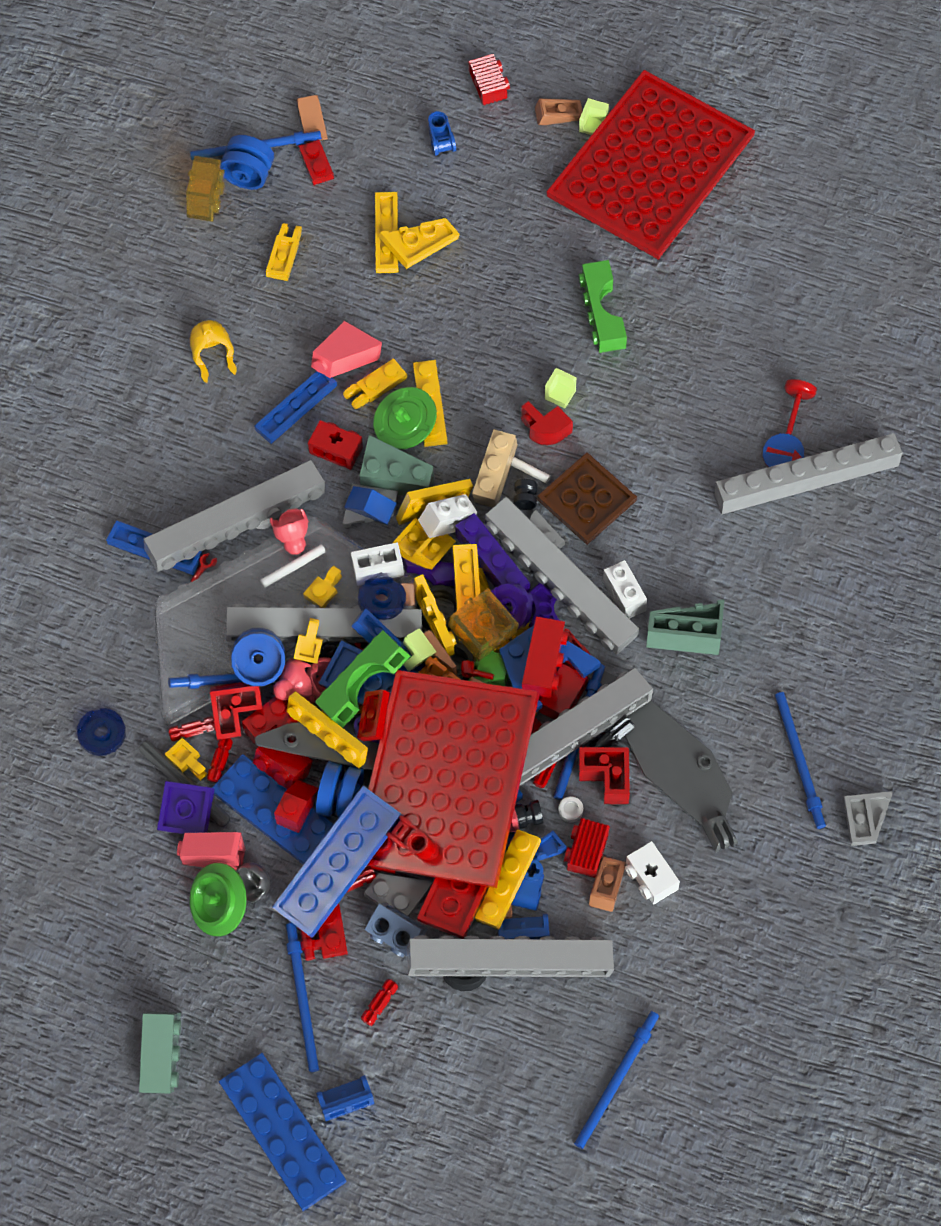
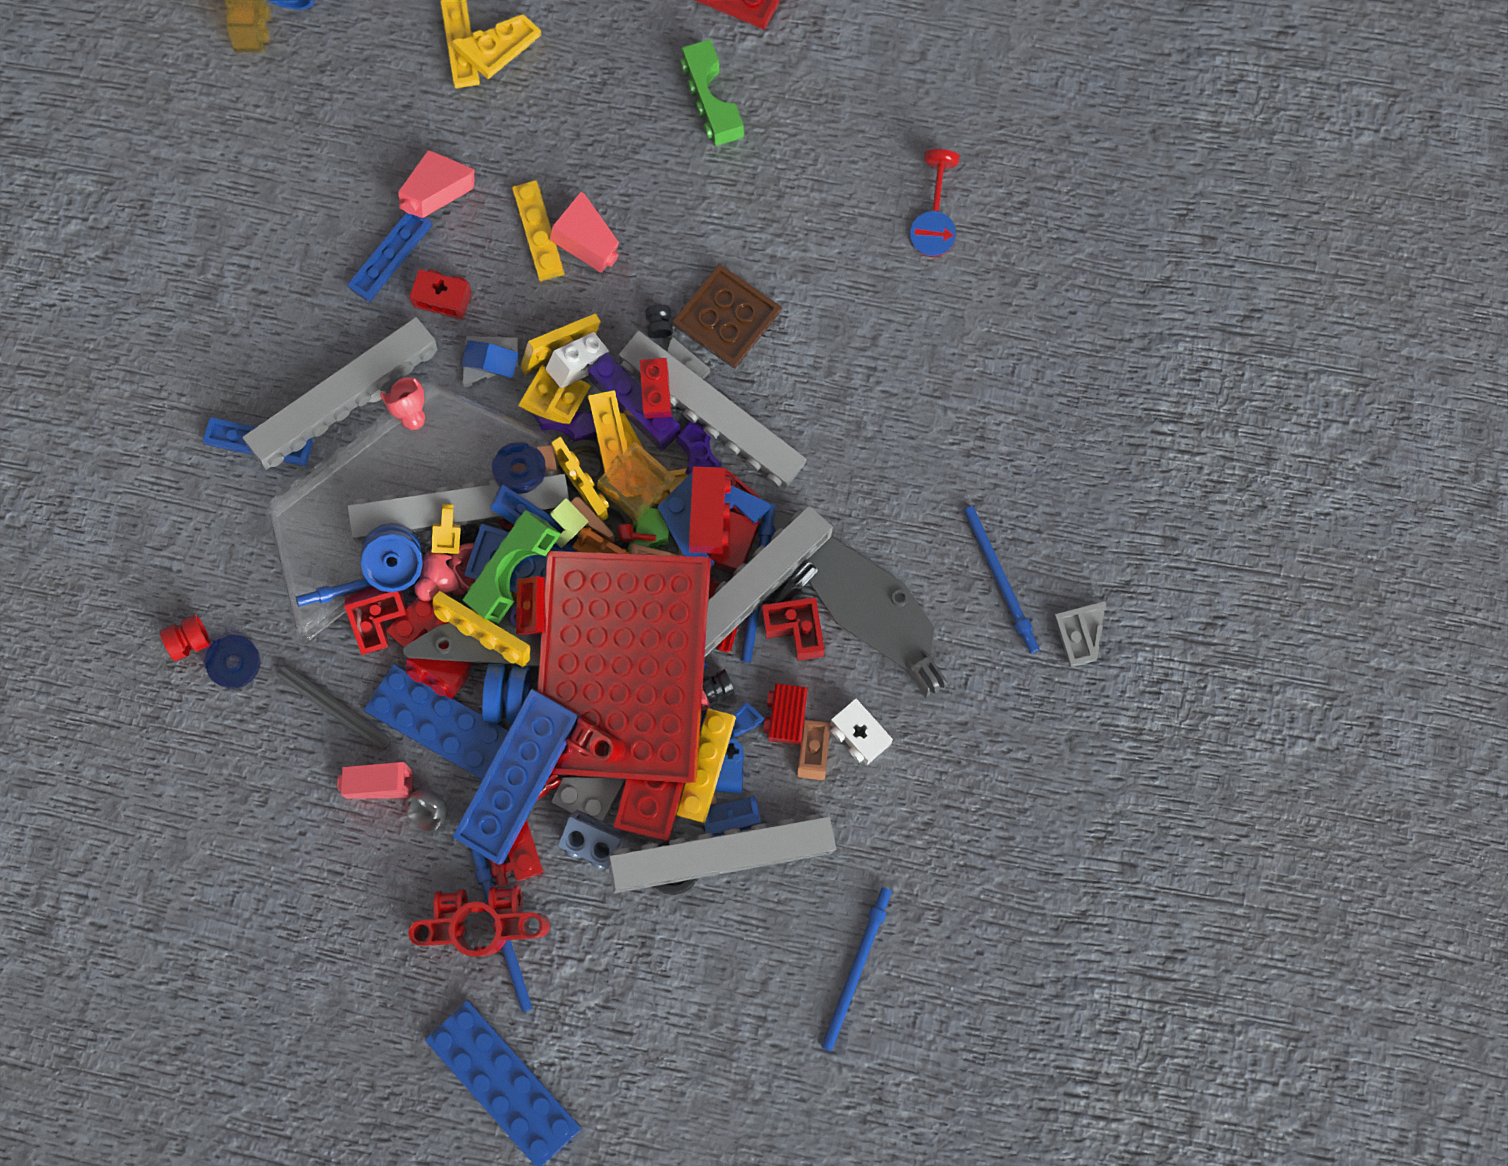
camera: 10 degrees left, 10 degrees up
sand green wedge [139,1011,181,1094] -> none
dark purple plate [157,781,215,834] -> none
yellow plate [165,738,207,781] -> none
red axle [168,716,215,741] -> none
yellow hair [190,320,237,383] -> none
red hand [190,553,217,584] -> none
bright green piece [190,863,246,936] -> none
red axle [207,738,233,783] -> none
white bar [260,544,326,588] -> none
yellow hinge [266,223,302,281] -> none
red slope [274,780,319,833] -> none
yellow plate [303,566,342,608] -> none
blue hinge [316,1075,375,1121] -> none
yellow hinge [343,358,407,409] -> none
white brick [351,542,404,586] -> none
sand green wedge [359,435,434,496] -> none
red axle [361,979,398,1026] -> none
bright green piece [373,387,437,450] -> none
tan brick [472,429,518,507] -> none
white bar [486,449,551,484] -> none
dark purple plate [487,583,533,632] -> none
red brick [521,401,573,445] -> none
yellowish green panel [545,368,576,408] -> none
white tile [558,796,583,823] -> none
white brick [603,560,647,619] -> none
sand green wedge [646,599,724,655] -> none
light grey brick [714,433,902,514] -> none
none -> red wheel [160,614,211,662]
none -> red piece [408,885,550,957]
none -> coral slope [550,192,619,273]
none -> red brick [640,358,672,419]

